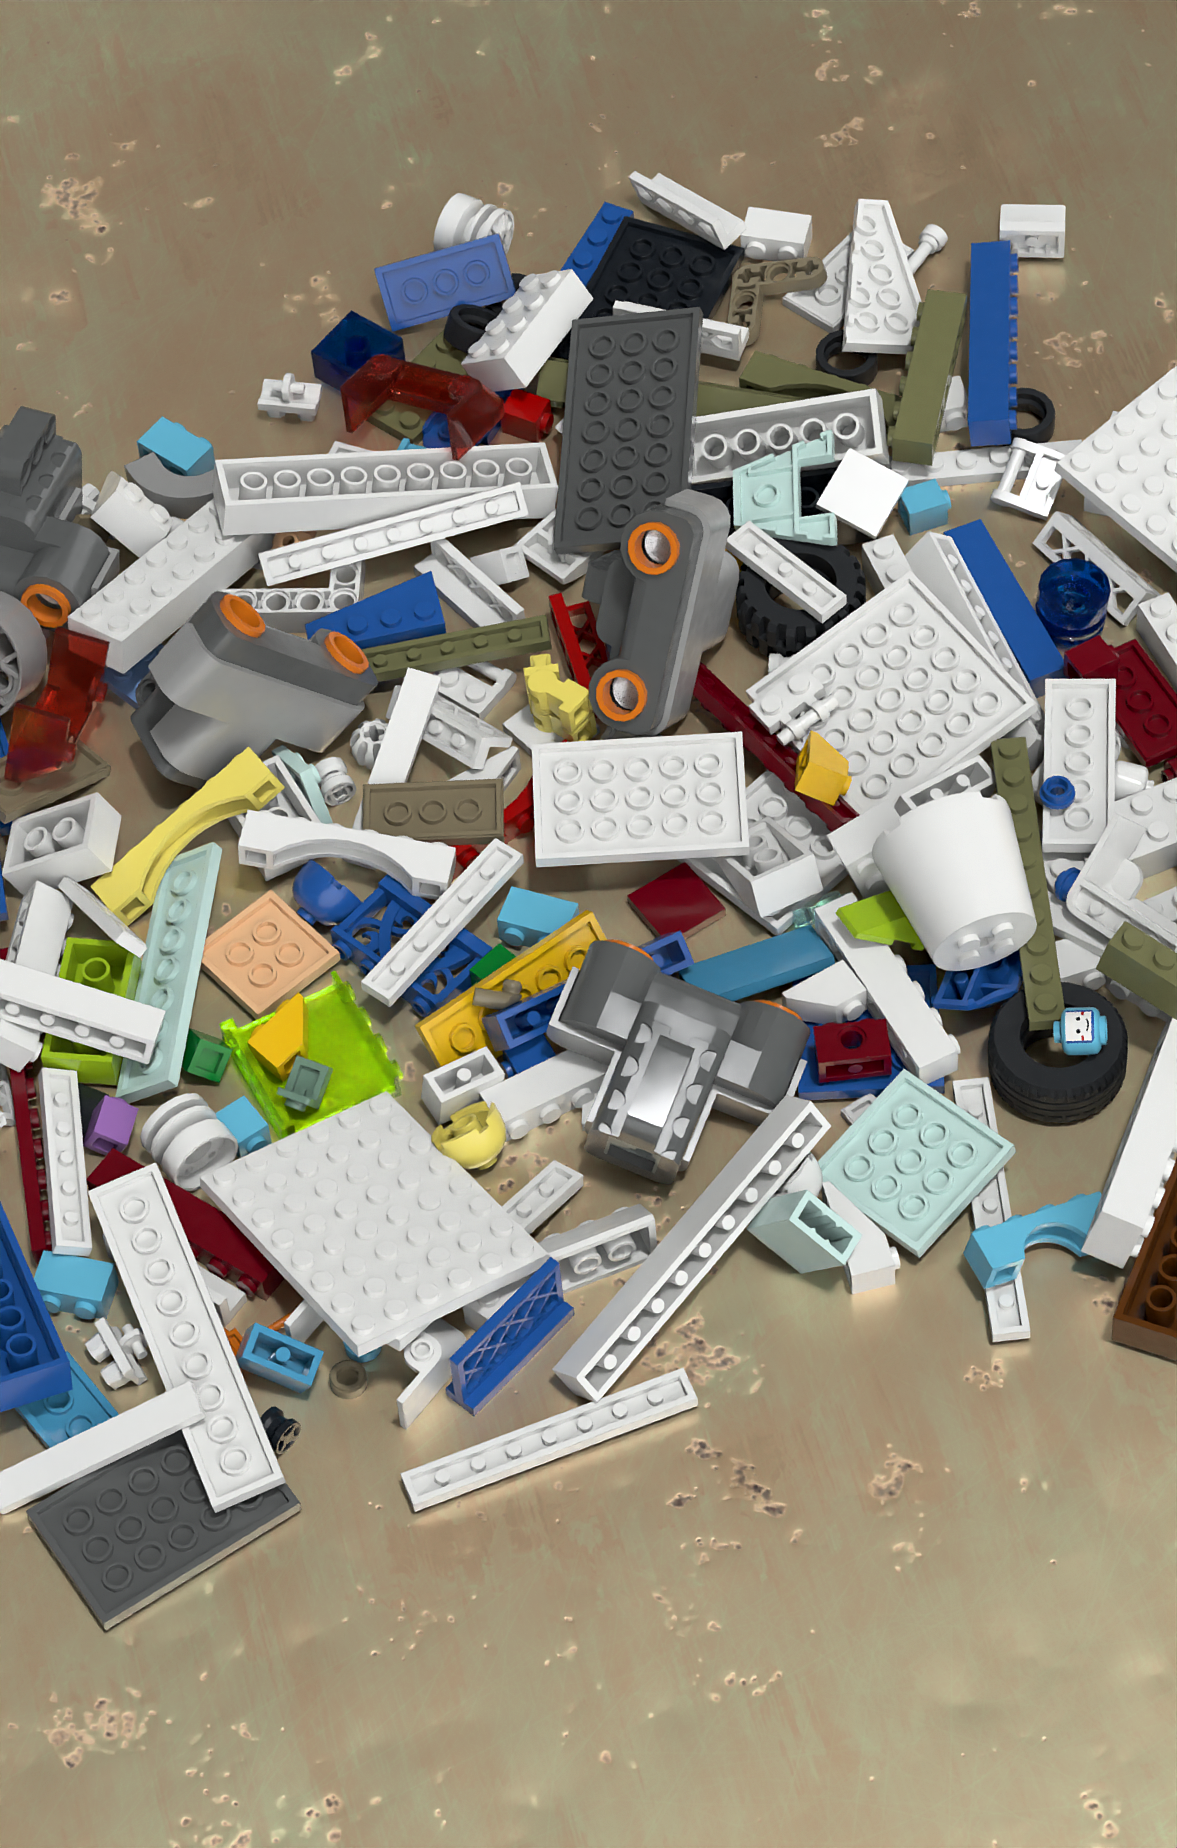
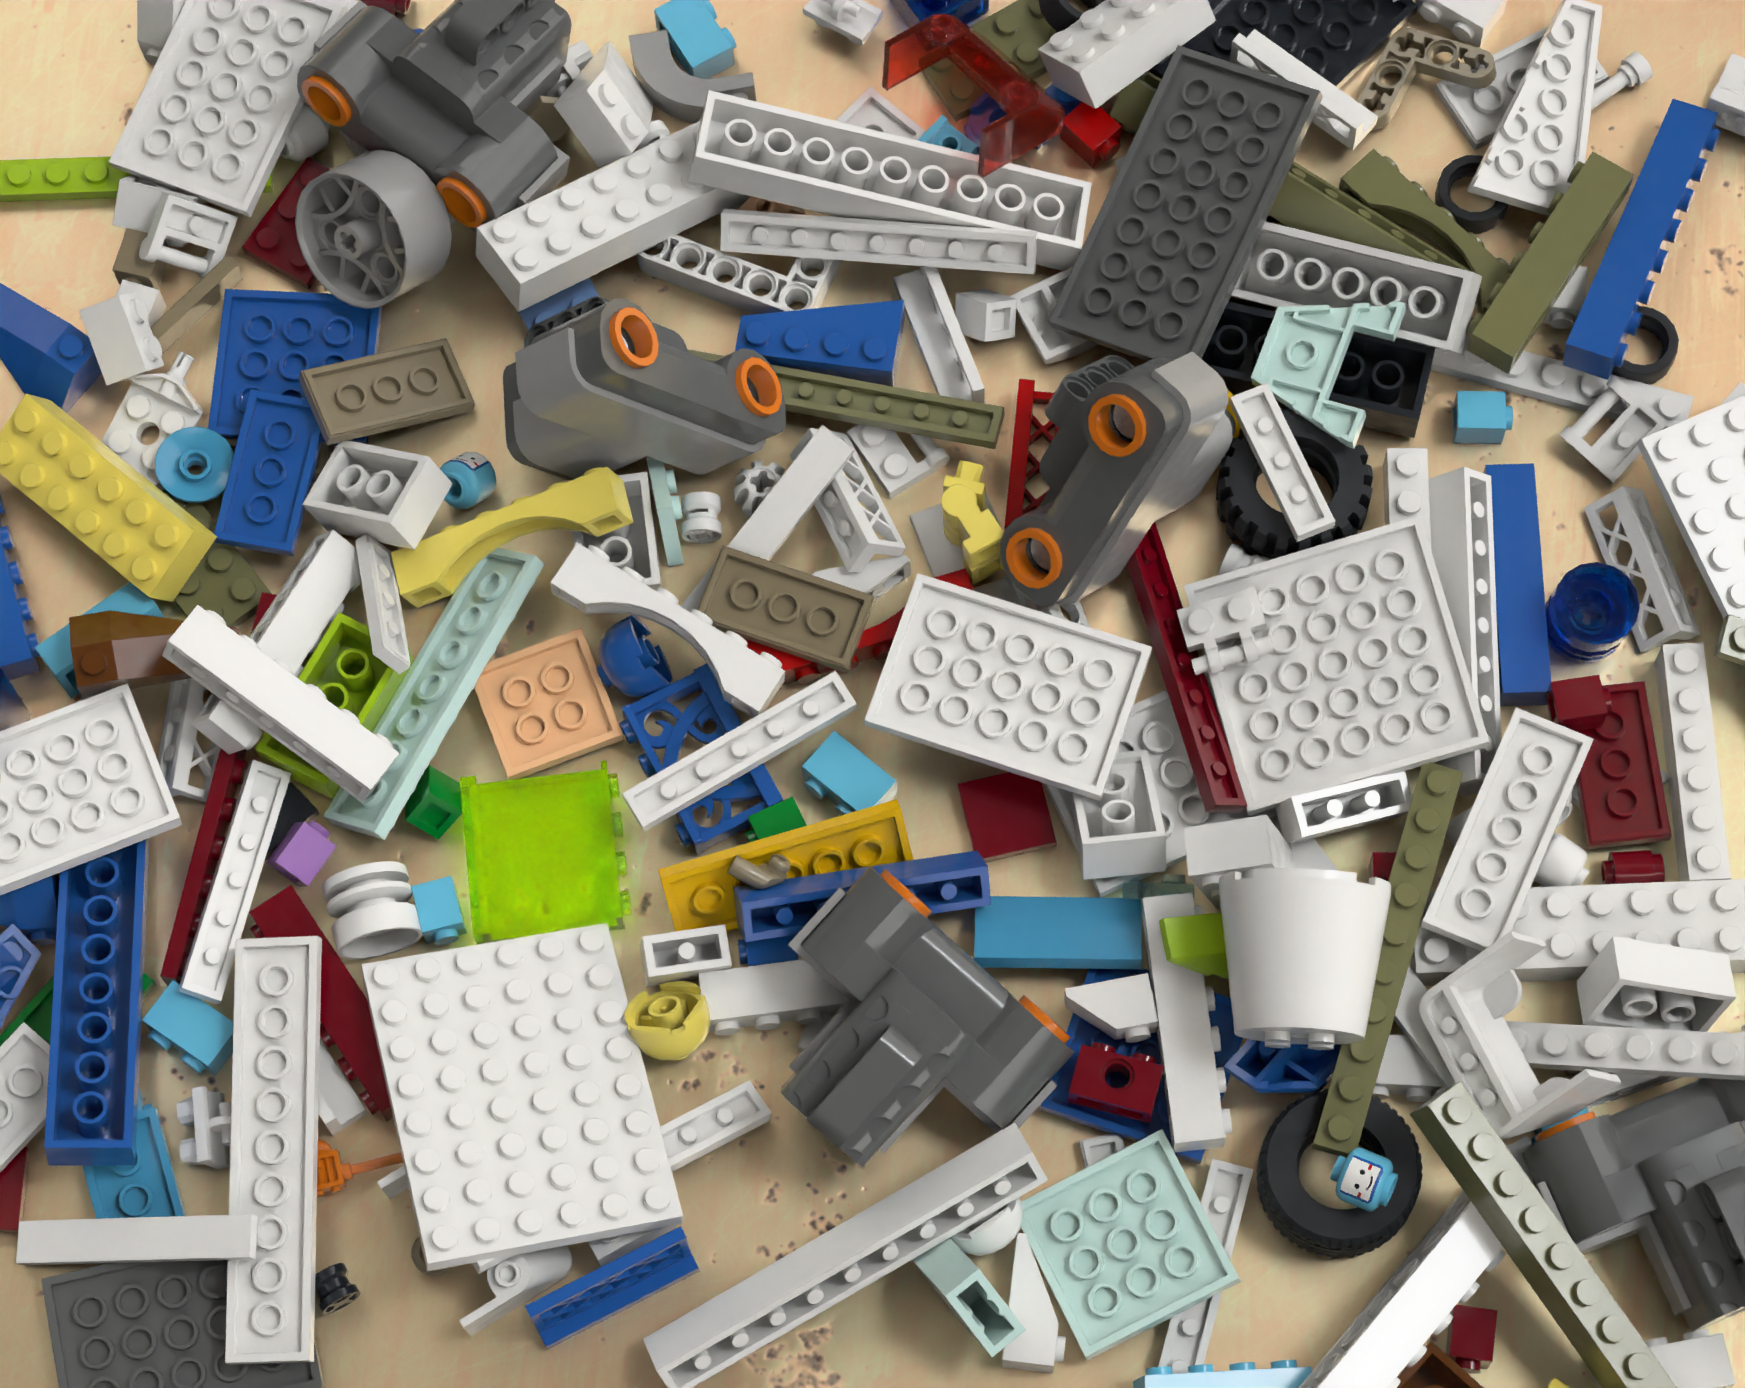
camera: 20 degrees right, 15 degrees up
clear red windscreen [4,626,110,784] -> none
dark azure brick [235,1323,324,1394] -> none
yellow slope [247,993,308,1082] -> none
sand green bracket [276,1056,333,1112] -> none
white slope [538,1203,657,1294] -> none
yellow slope [795,730,852,806] -> none
white tile [816,448,909,539] -> none
blue plate [1039,776,1075,810] -> none
blue plate [1055,867,1081,902] -> none
none -> medium azure head [440,452,496,509]

